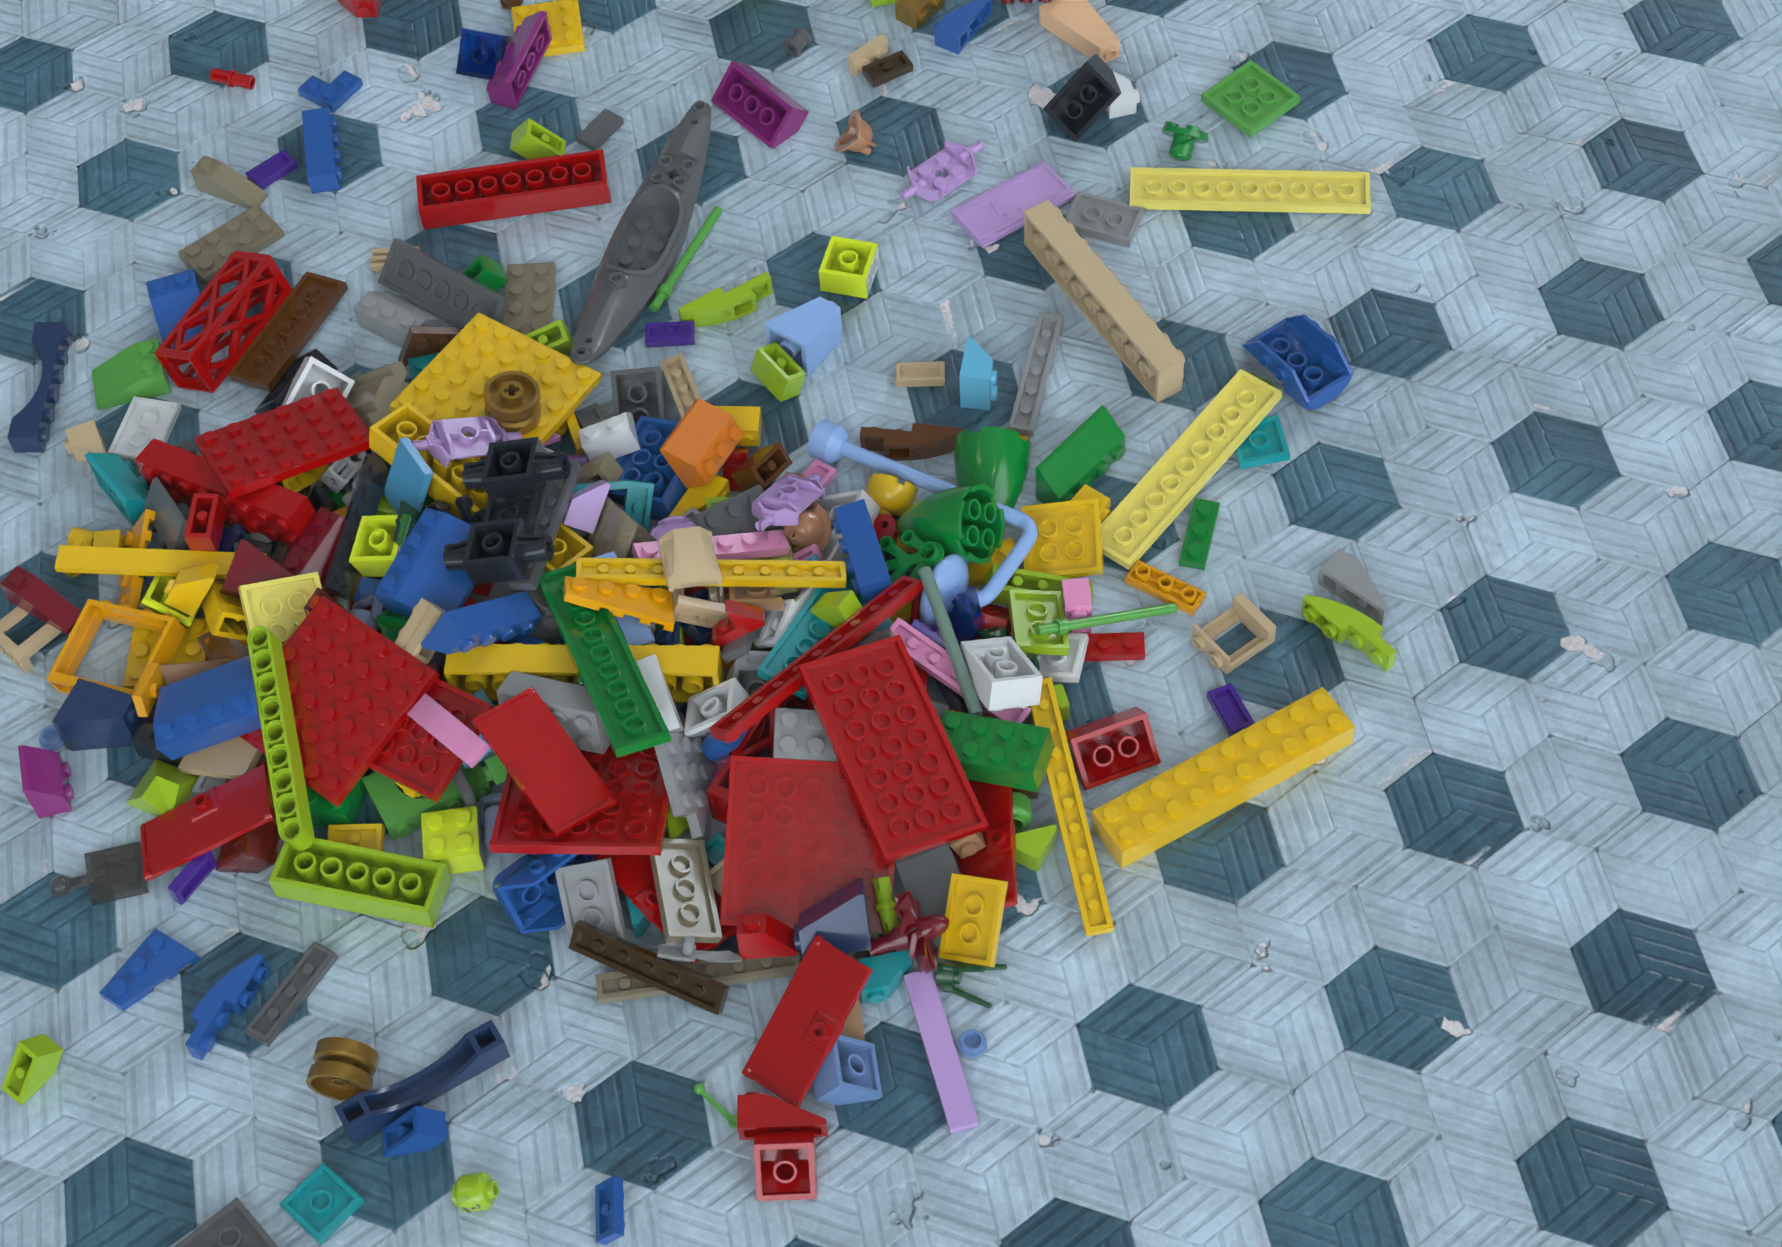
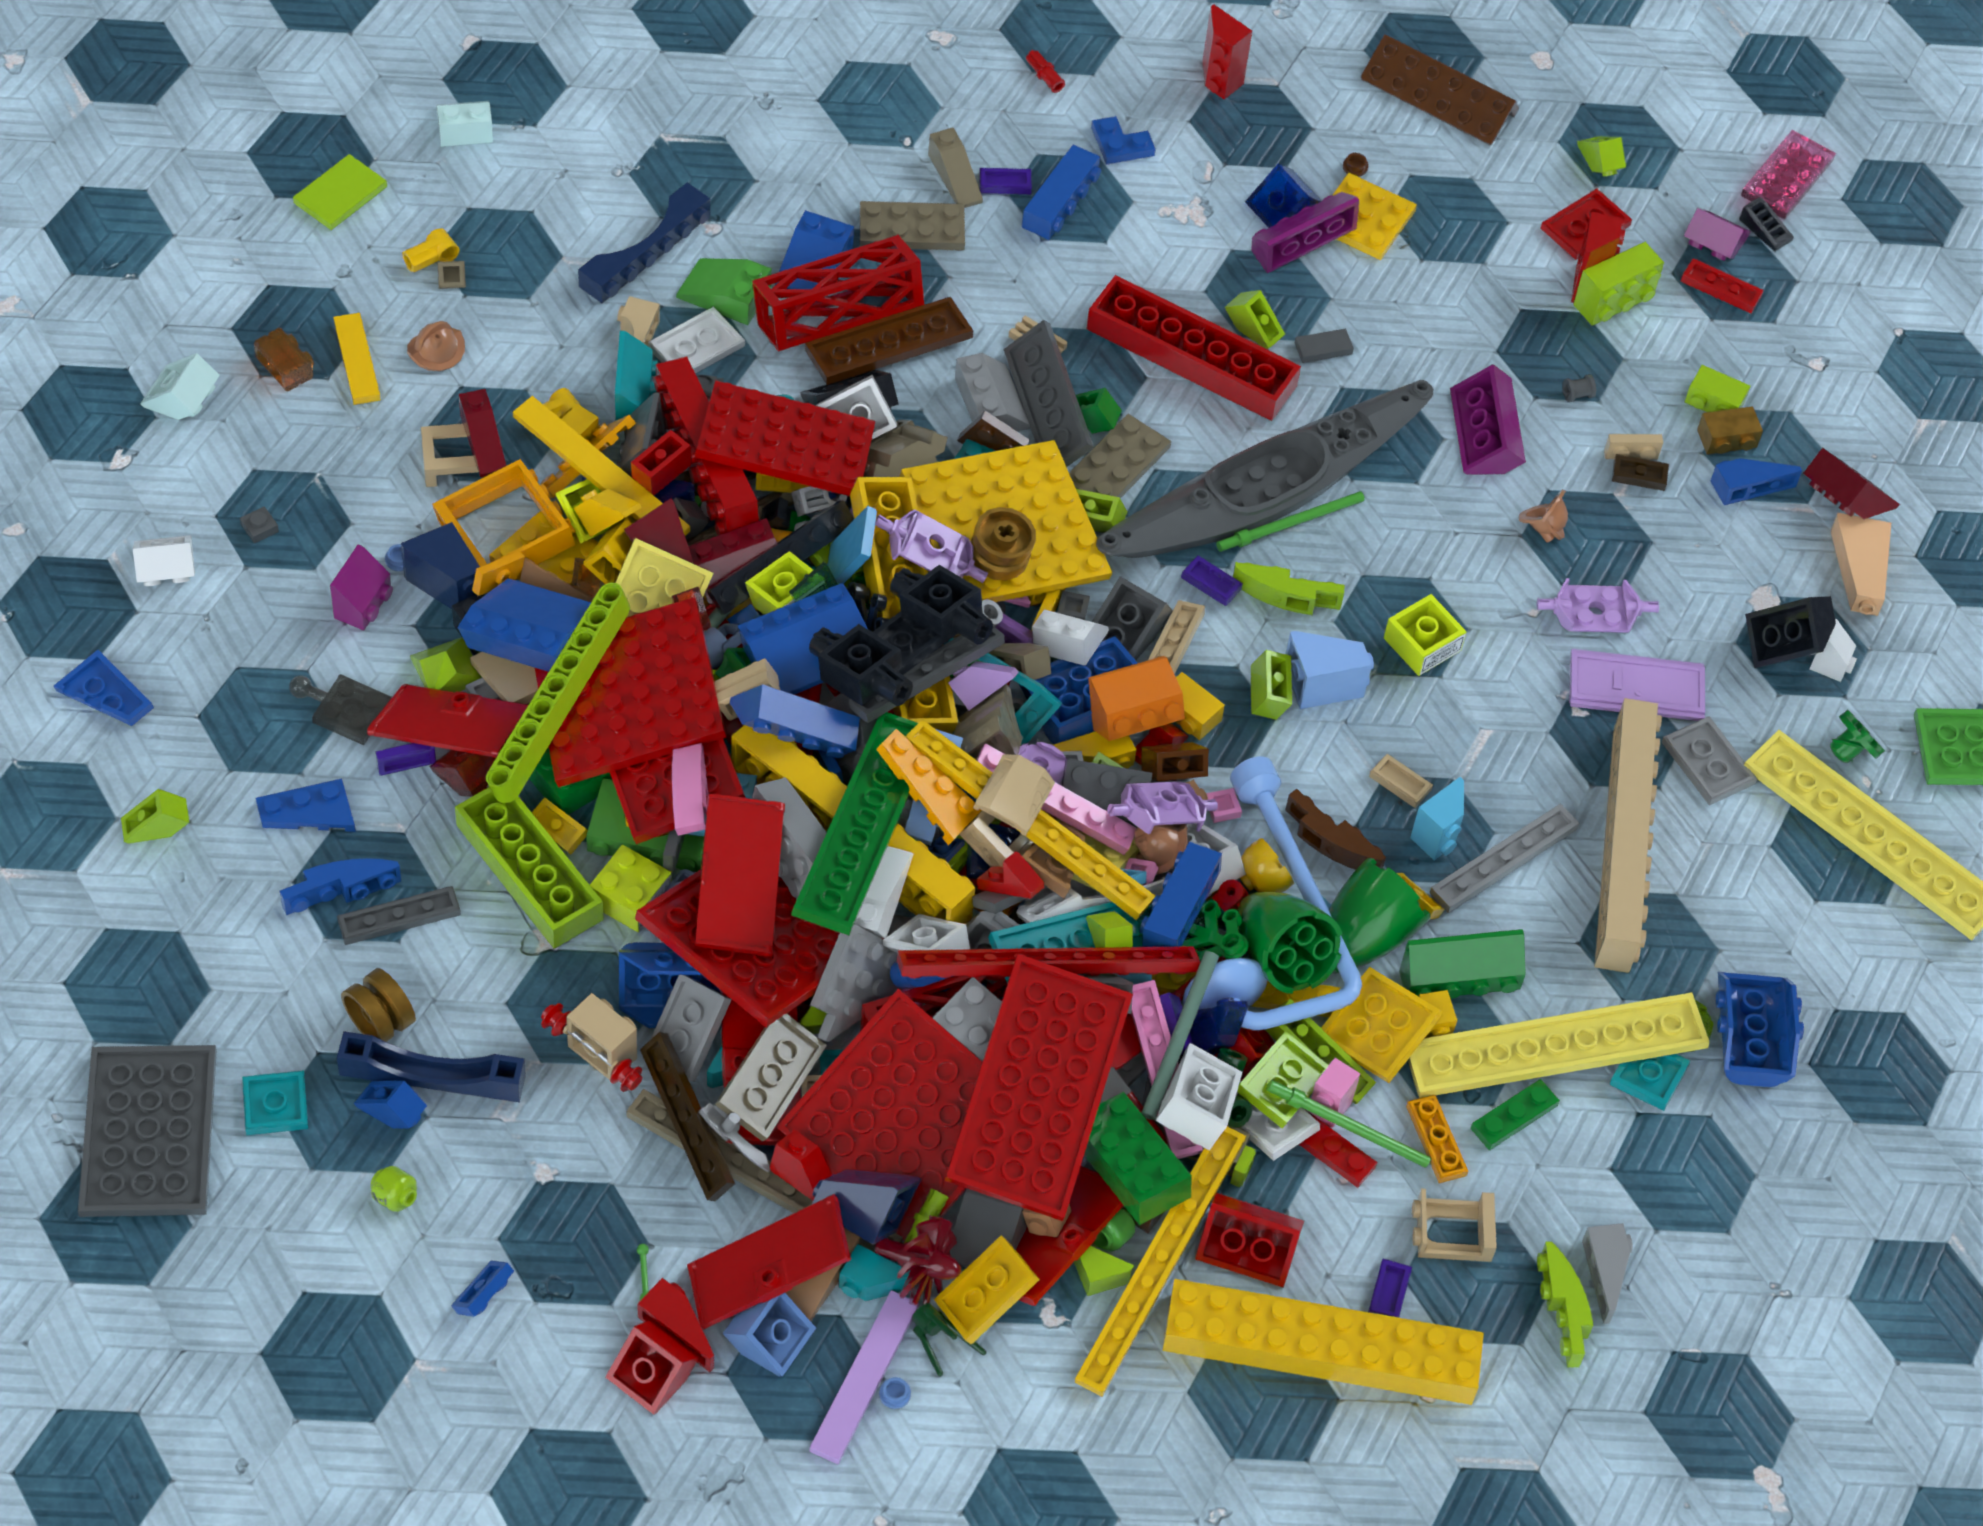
camera: 30 degrees right, 0 degrees up
none -> tan brick [541,993,643,1092]

